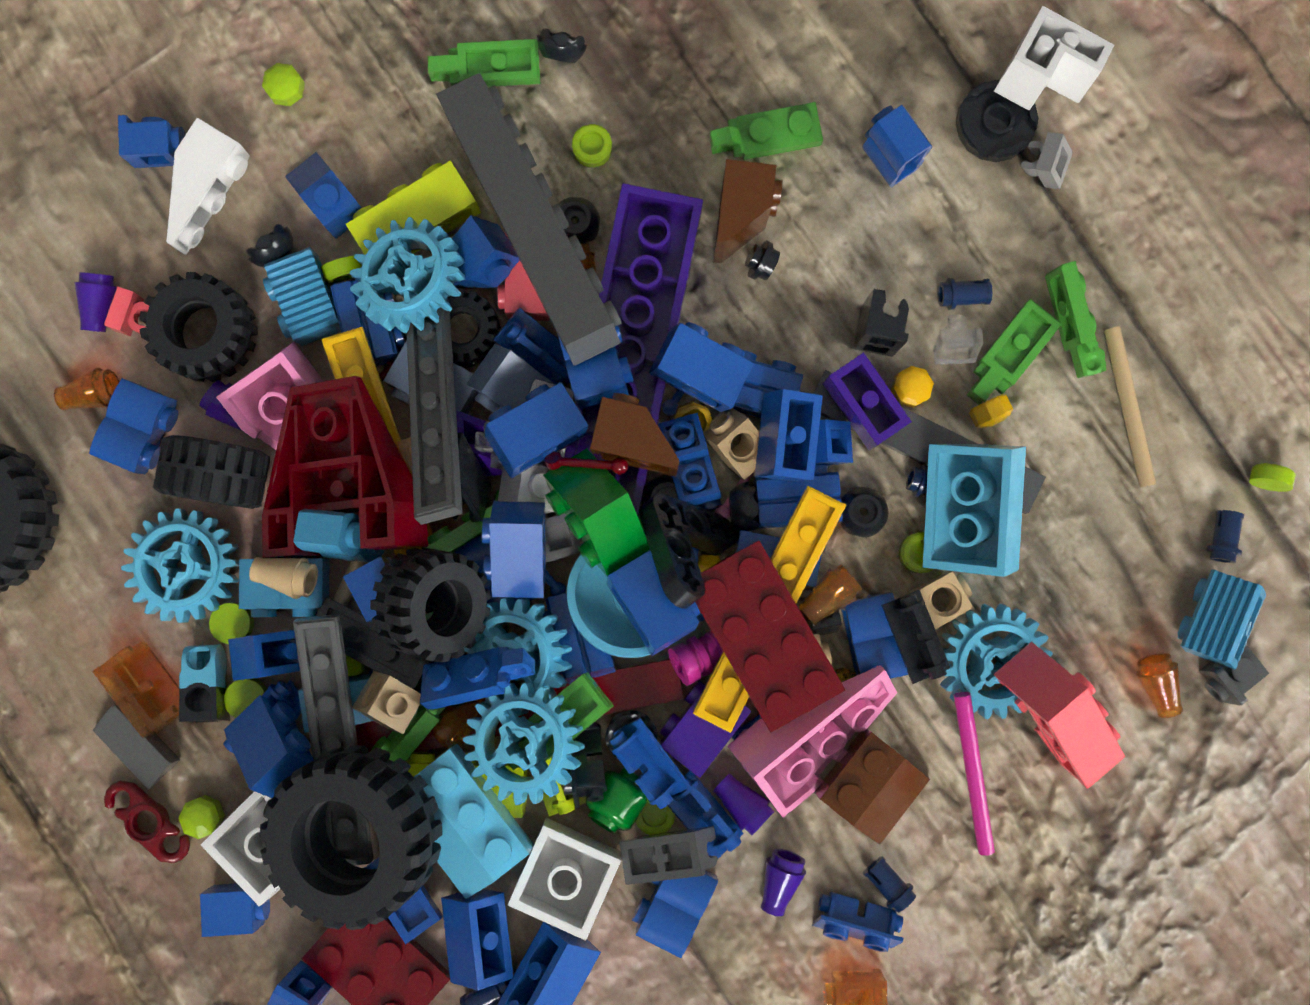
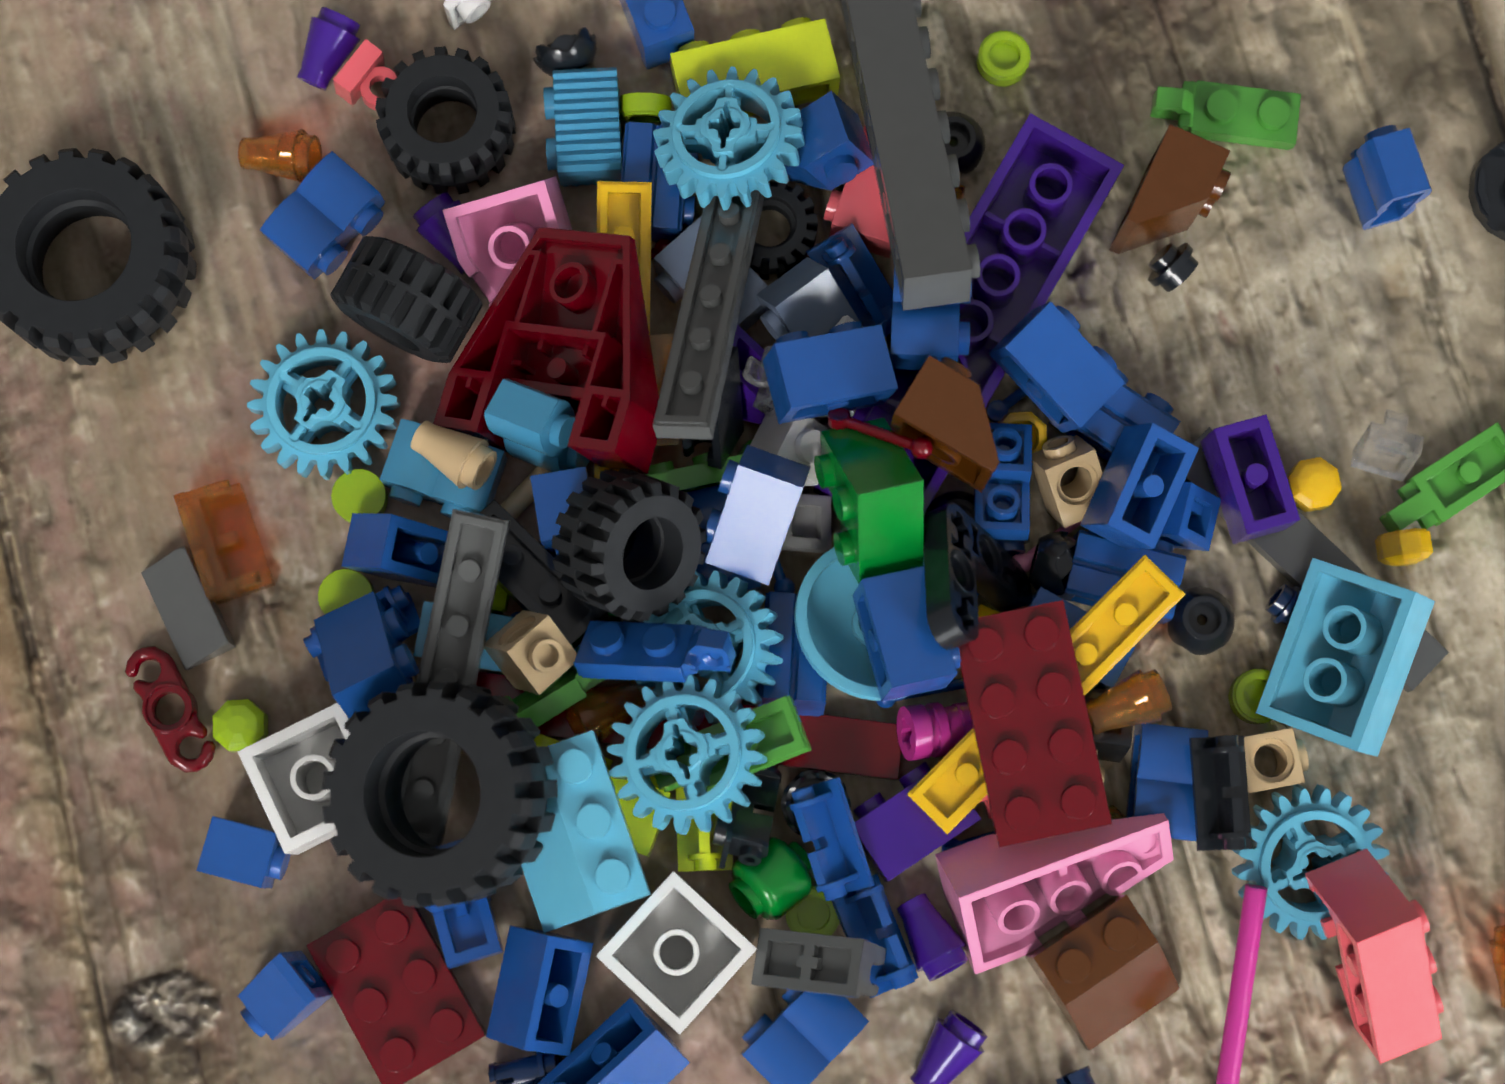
camera: 15 degrees right, 5 degrees down
leg [179,644,230,723] -> none
black hinge [853,289,909,357] -> none
dark blue pin [937,278,993,310] -> none

